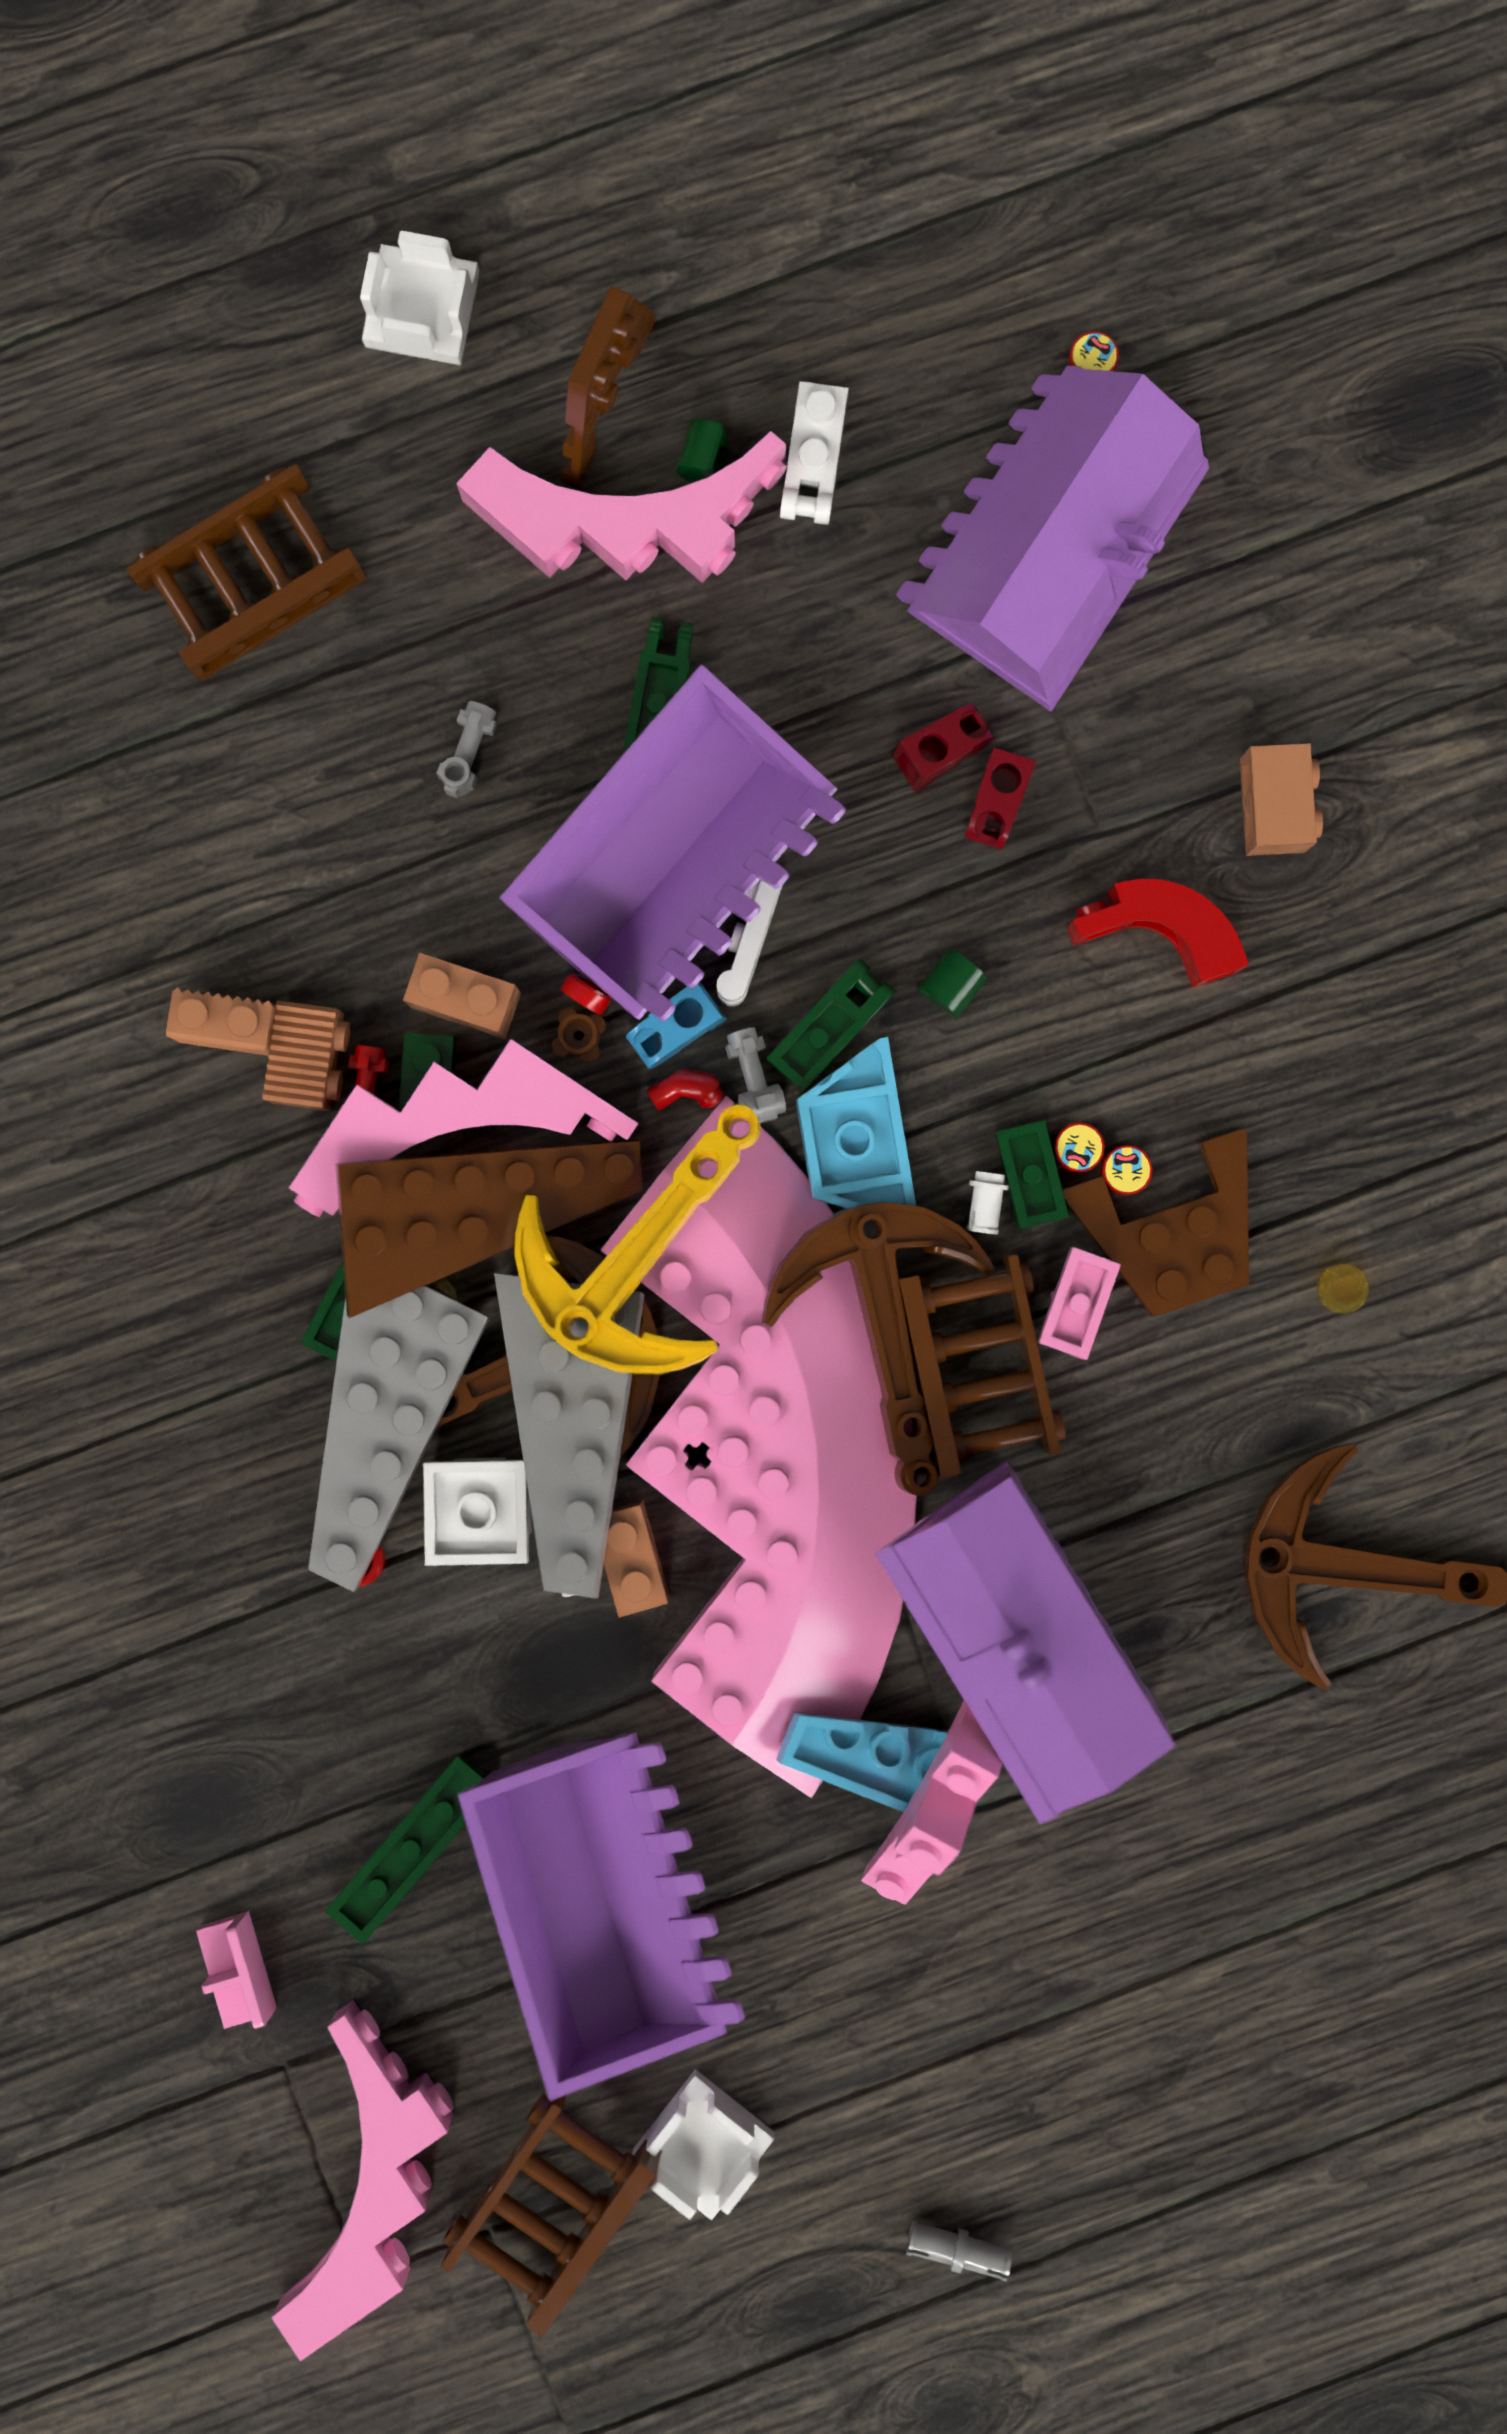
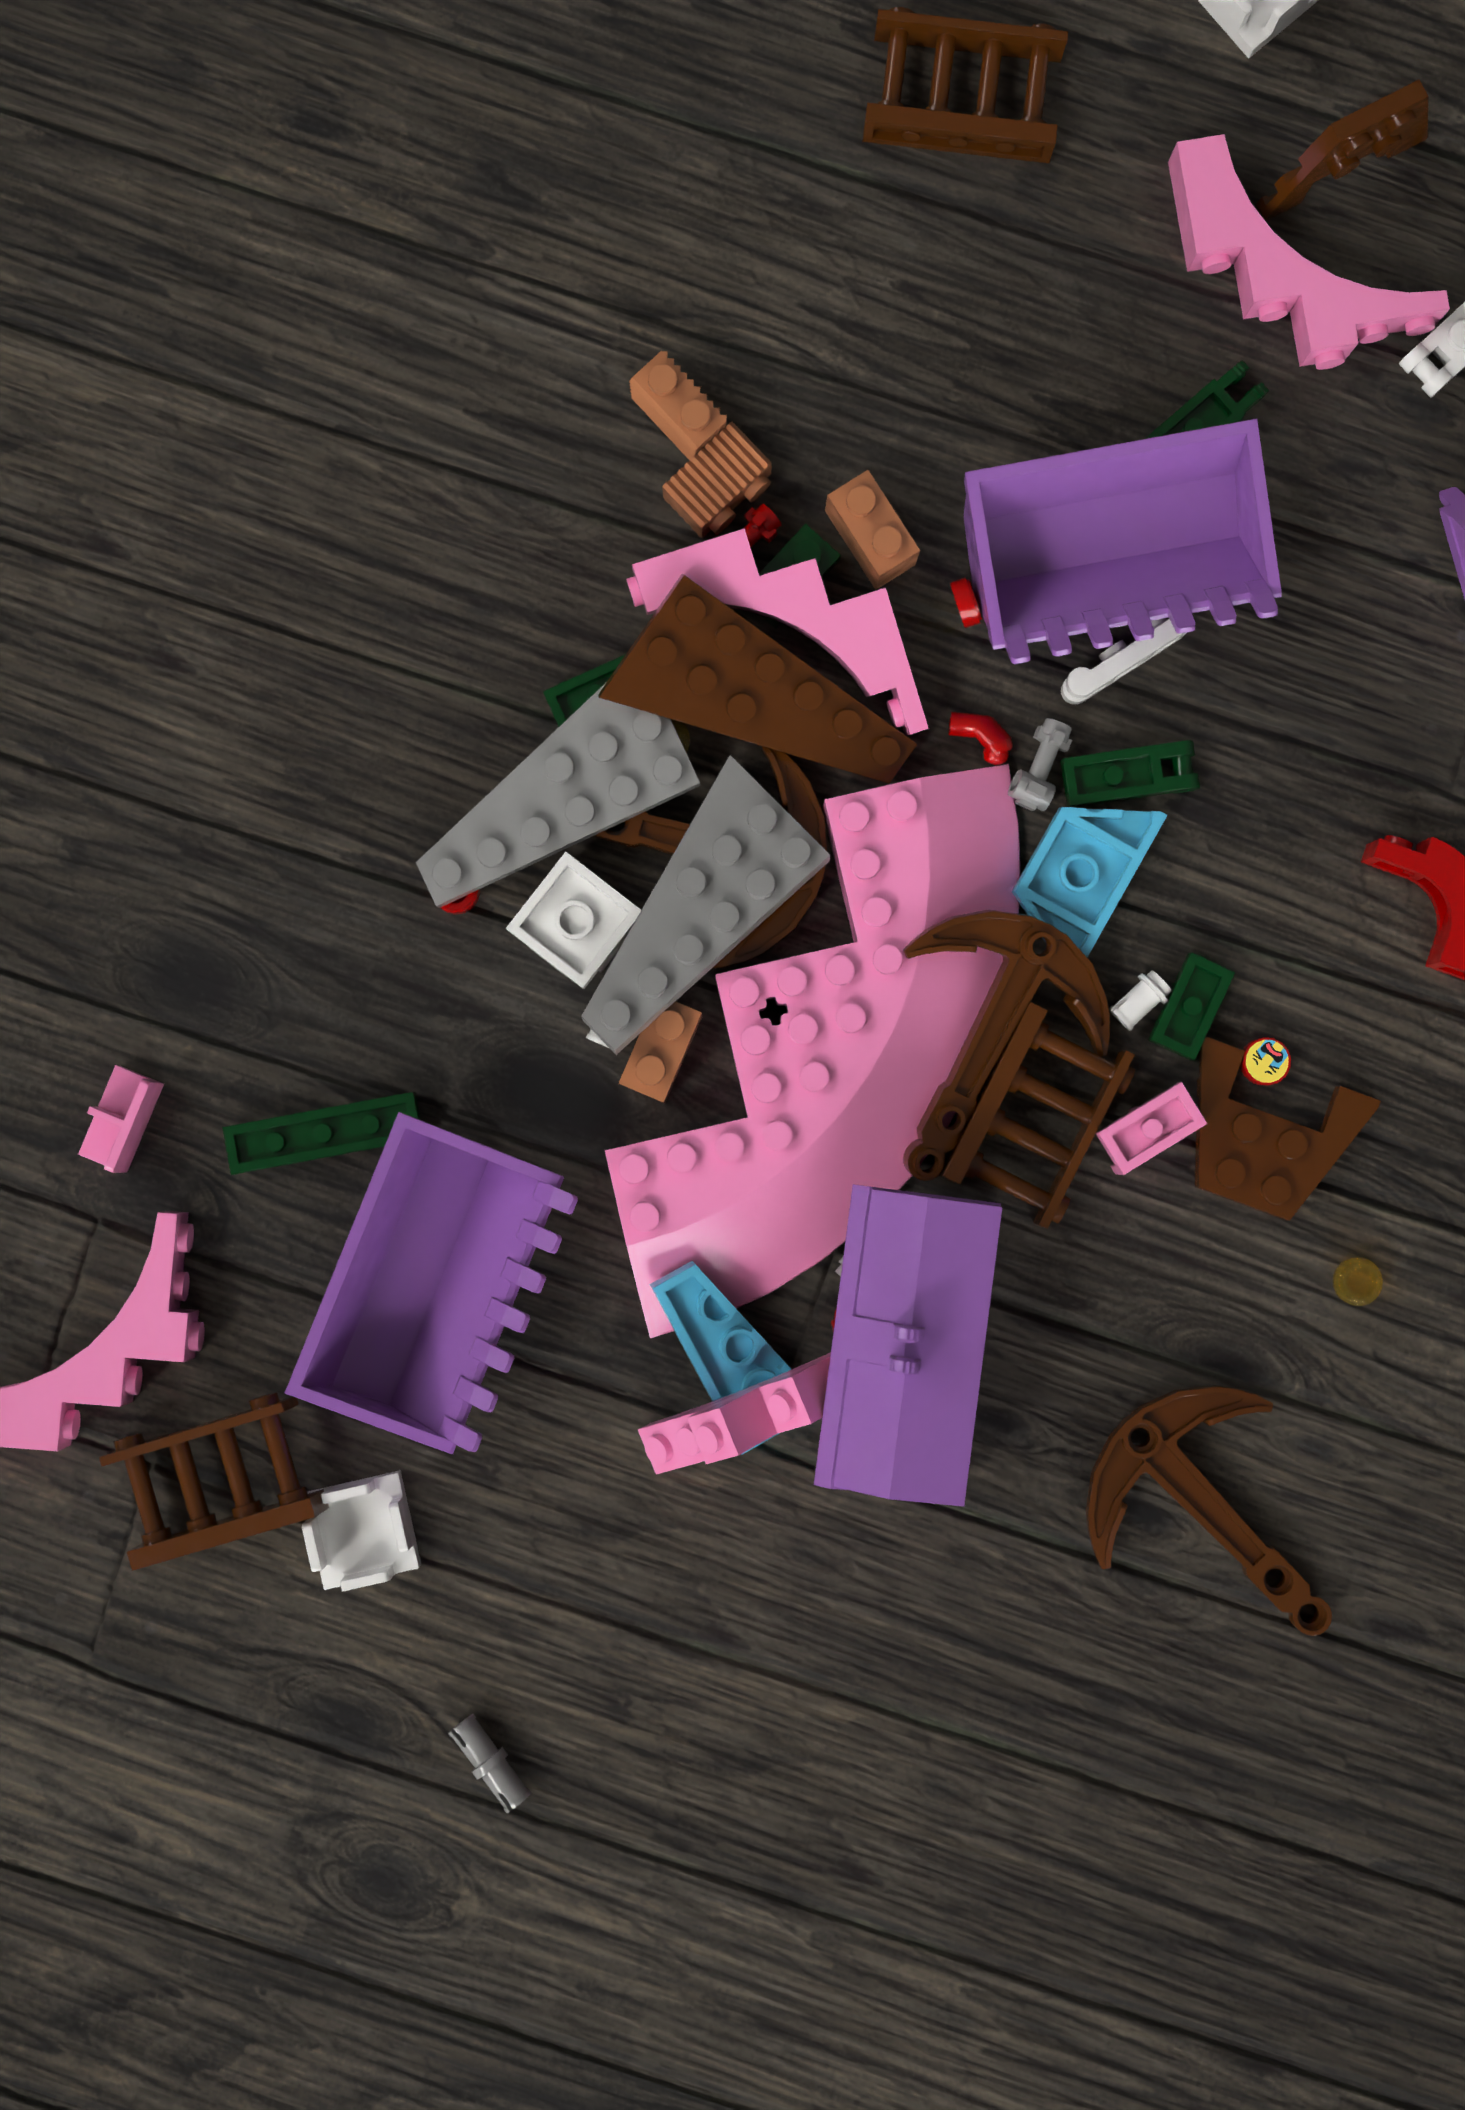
camera: 35 degrees right, 0 degrees up
light grey bar [437,701,497,798] -> none
yellow piece [515,1105,761,1374] -> none
reddish brown plate [552,1008,606,1063] -> none
dark azure leg [626,982,727,1069] -> none
dark green brick [676,419,730,483] -> none
dark red leg [892,703,995,793] -> none
dark green brick [917,949,987,1020] -> none
dark red leg [964,747,1036,850] -> none
tile [1053,1122,1105,1173] -> none

